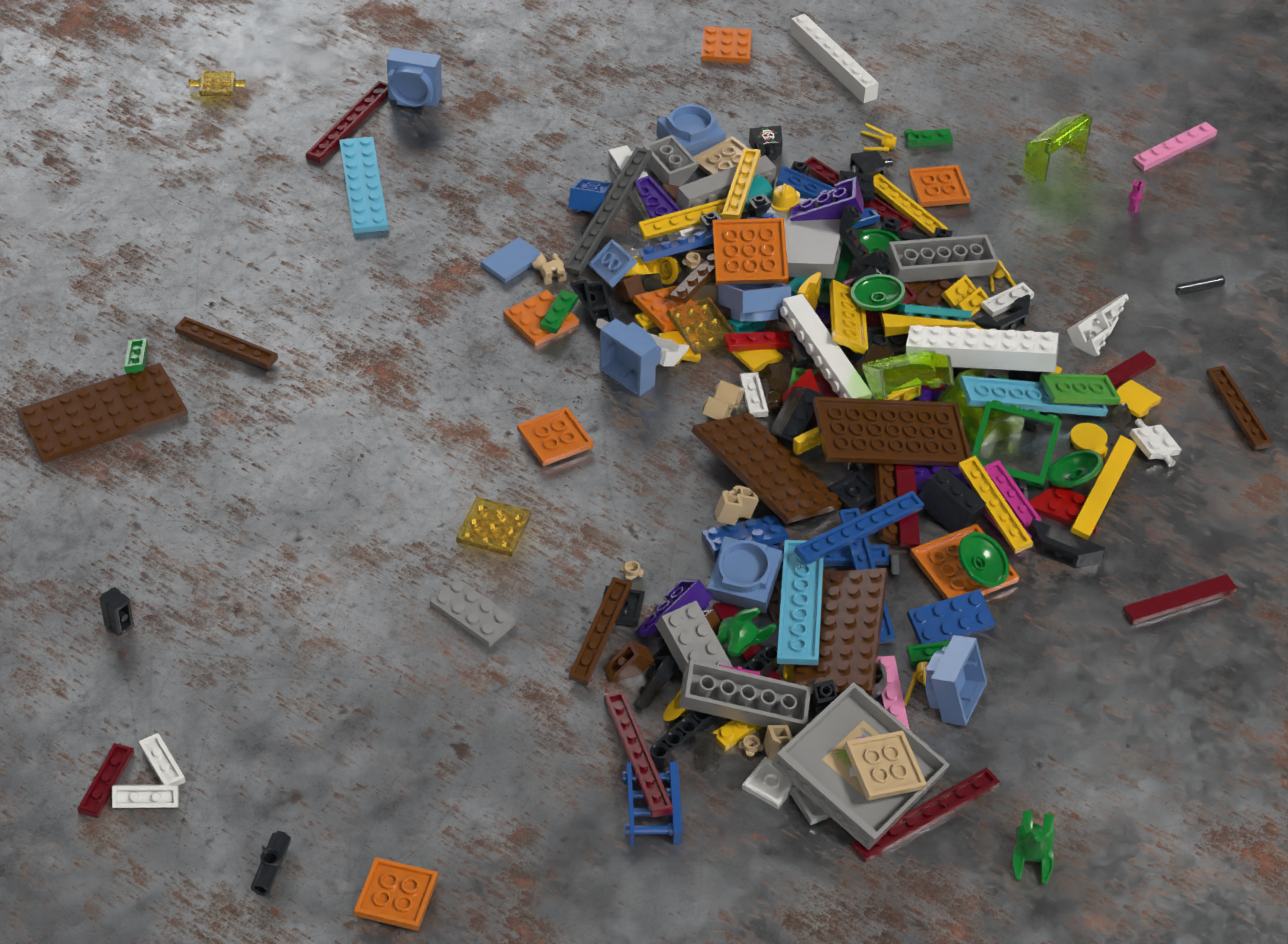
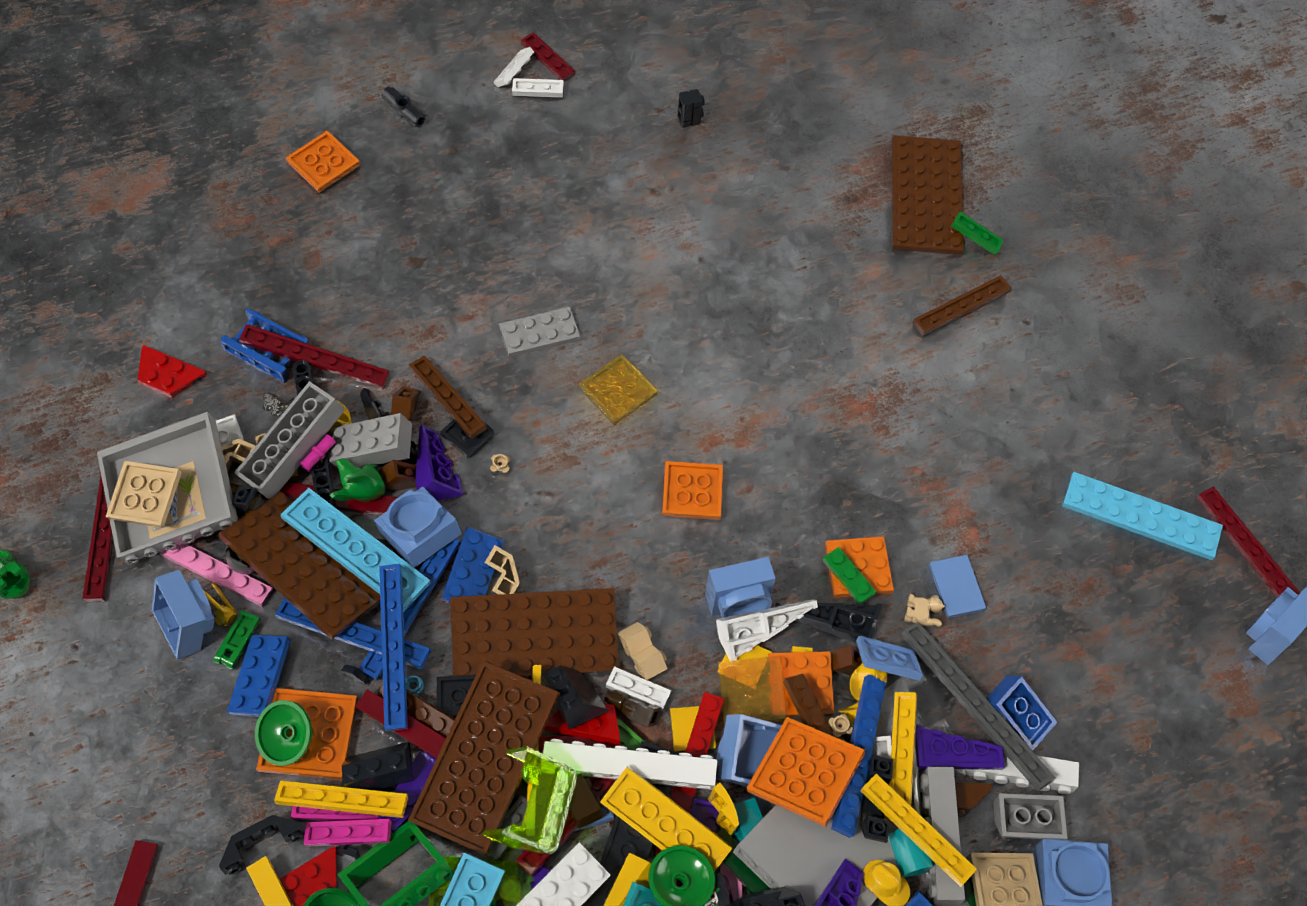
camera: 120 degrees right, 15 degrees up
none -> red wing [137,345,207,398]

